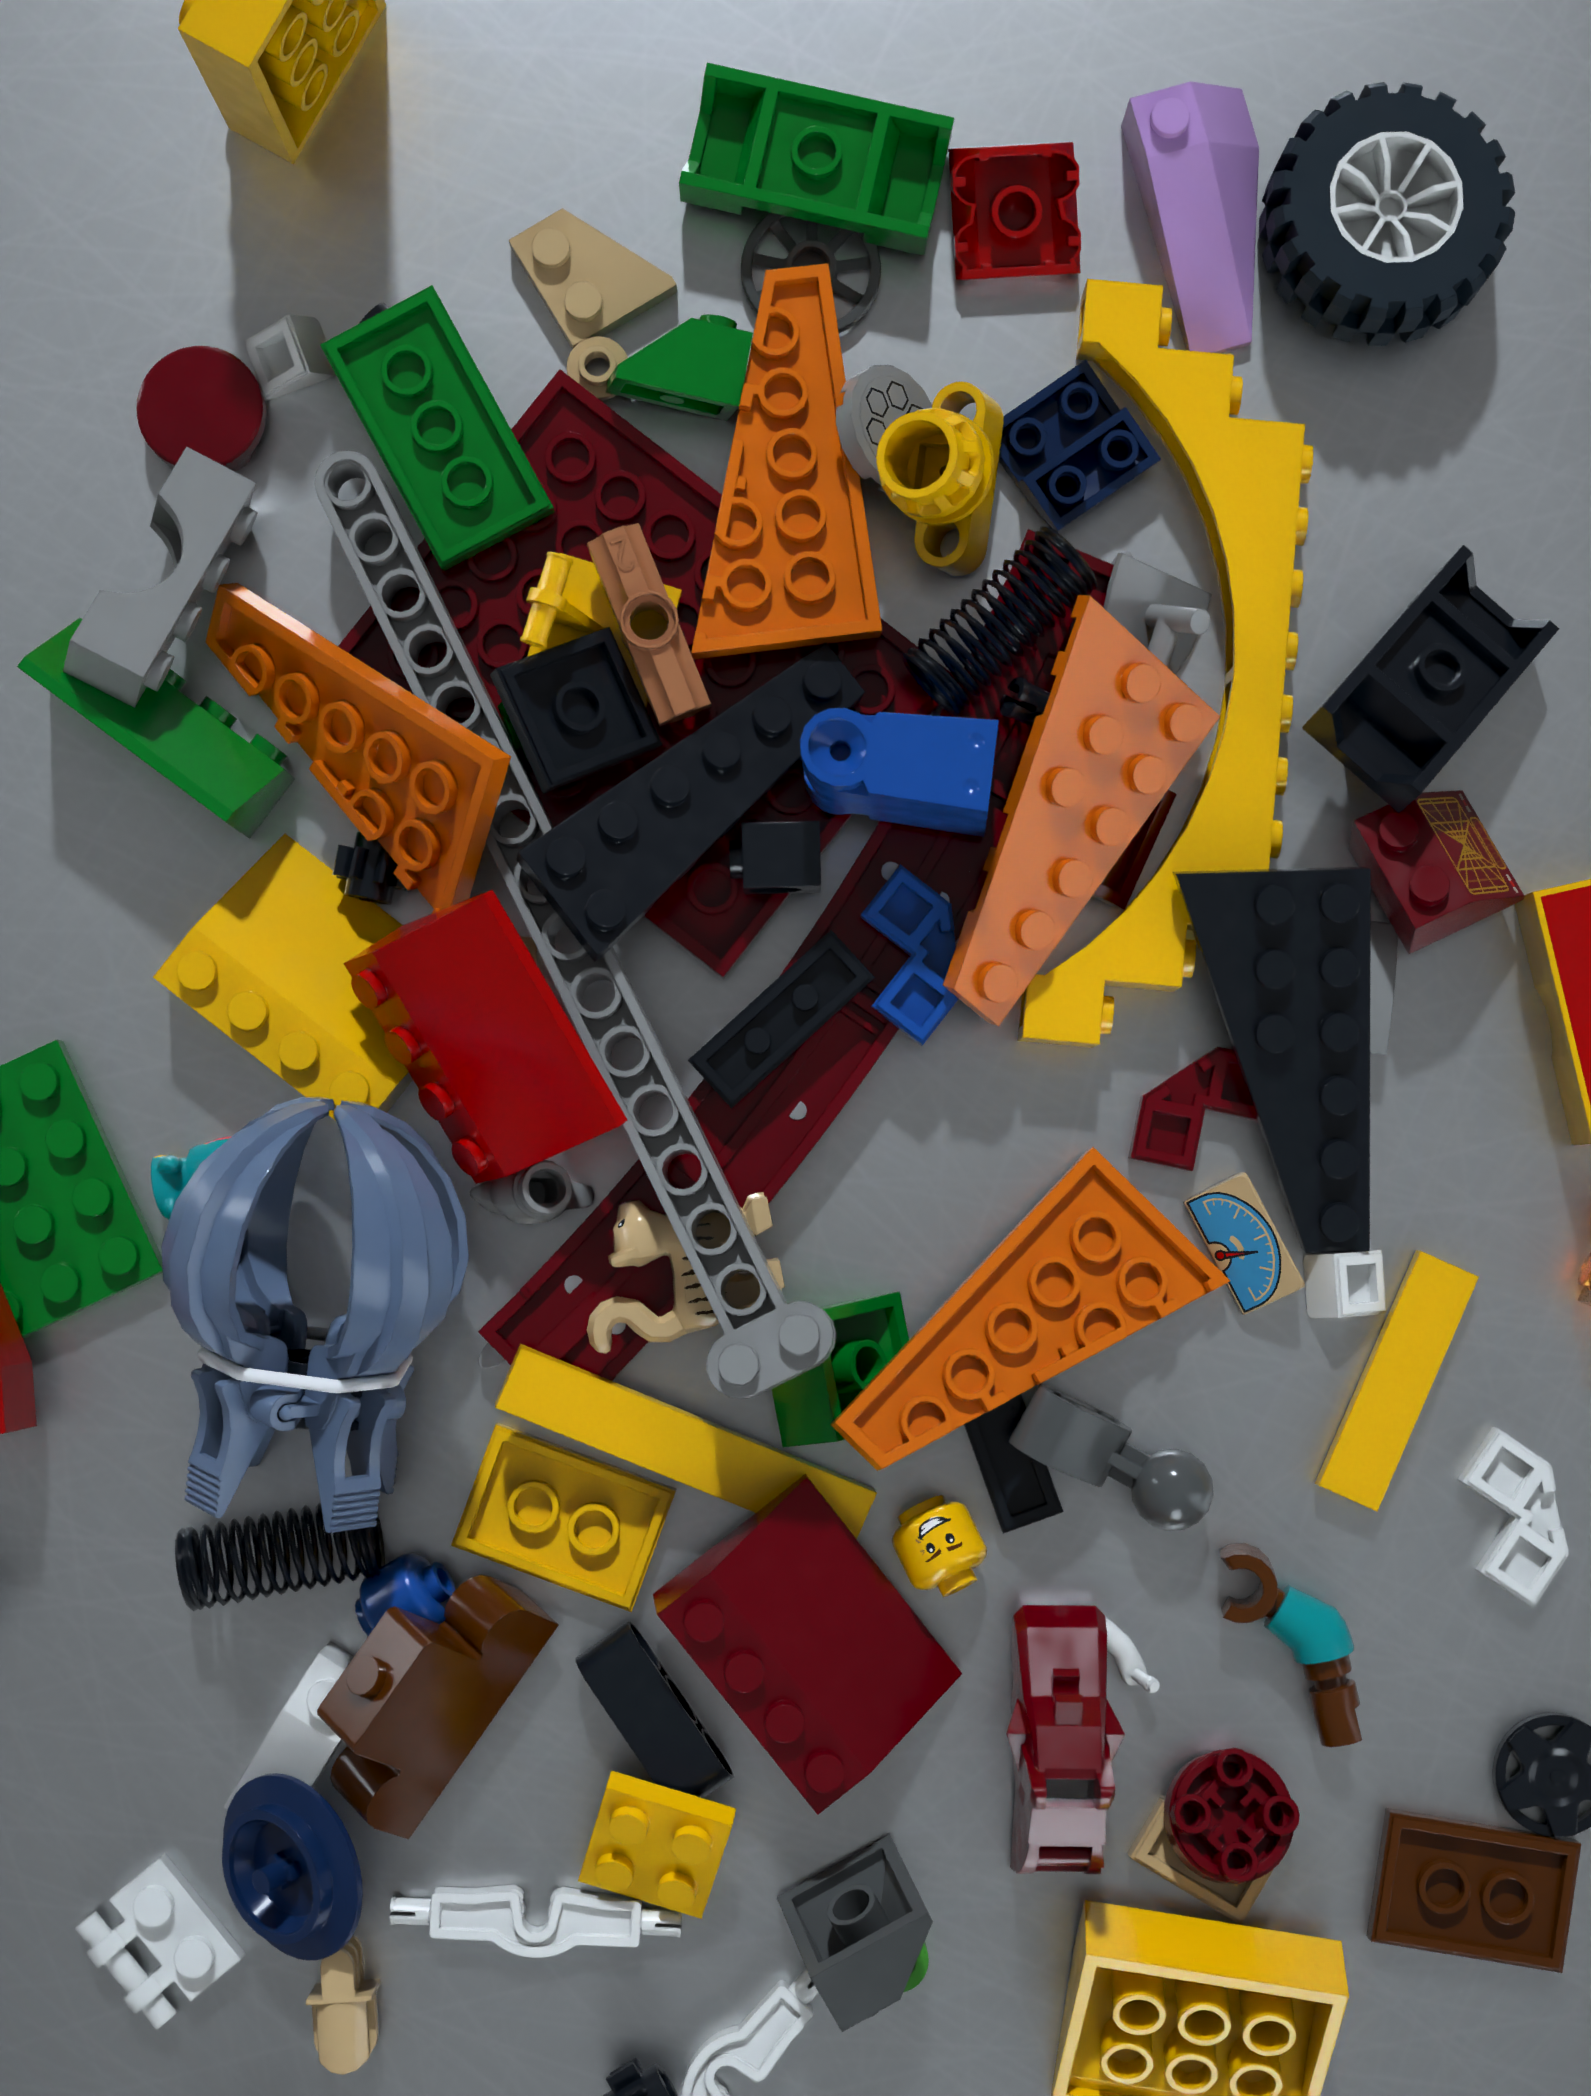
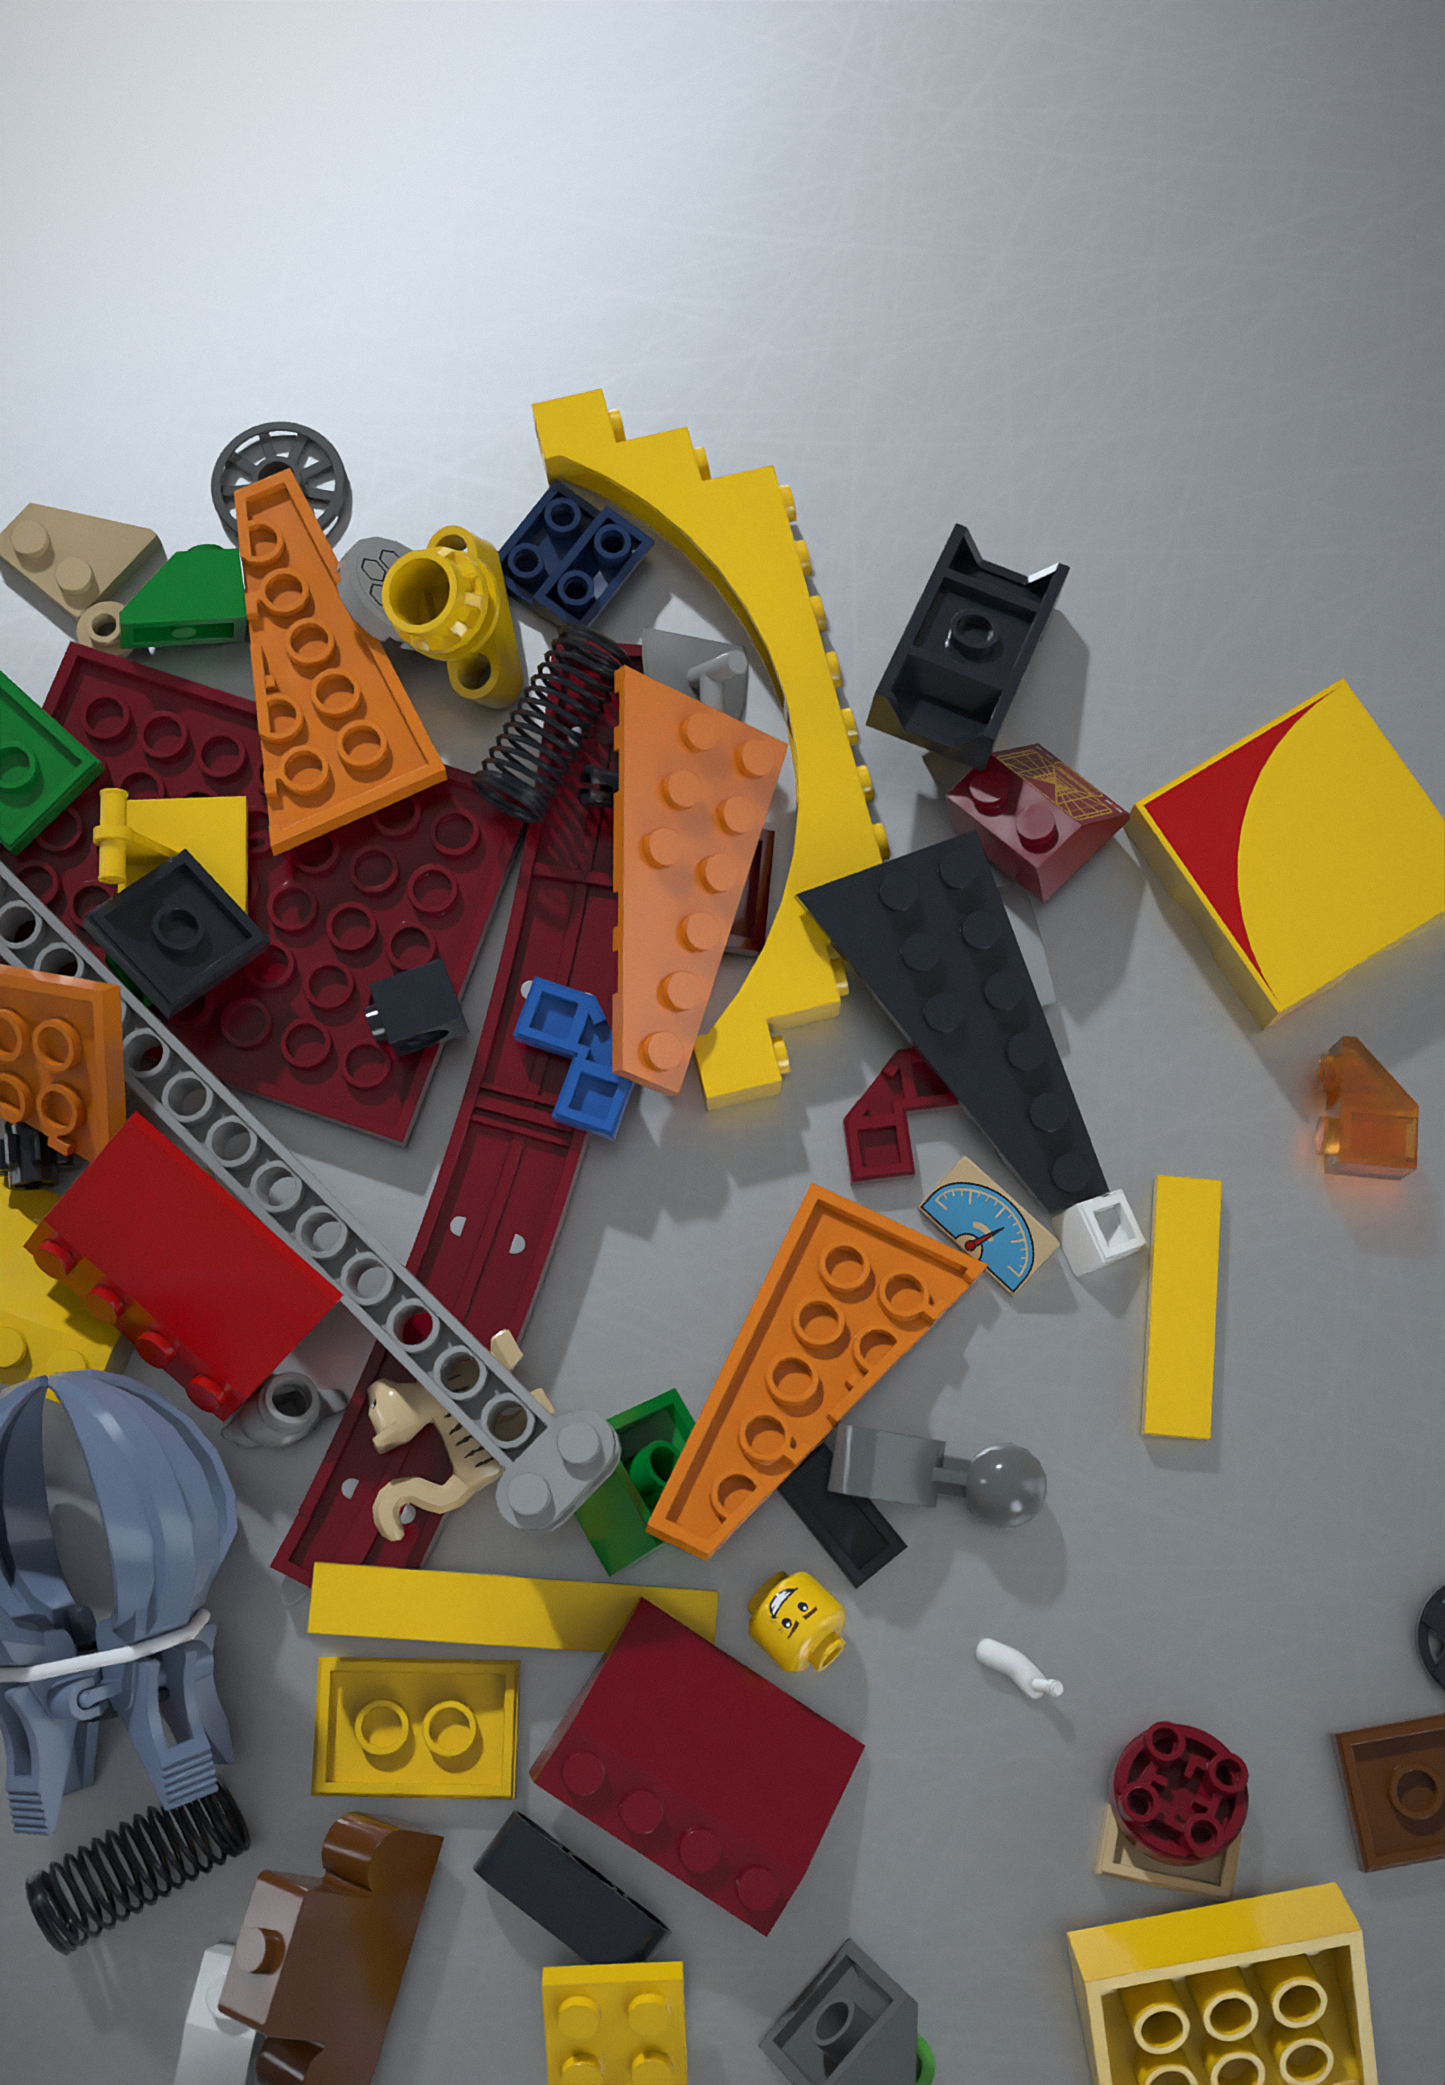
camera: 15 degrees left, 10 degrees down
blue head [355,1553,455,1636] -> none
black wing [516,643,865,962] -> none
nougat piece [587,523,712,727] -> none
green piece [679,63,954,256] -> none
black tile [688,930,875,1109] -> none
blue piece [800,708,999,837] -> none
red slope [948,142,1081,280] -> none
dark red animal [1006,1605,1125,1874] -> none
lavender wedge [1121,81,1259,353] -> none
reddish brown piece [1220,1543,1362,1747] -> none
black wheel [1259,82,1515,346] -> none
white tile [1458,1427,1569,1608] -> none

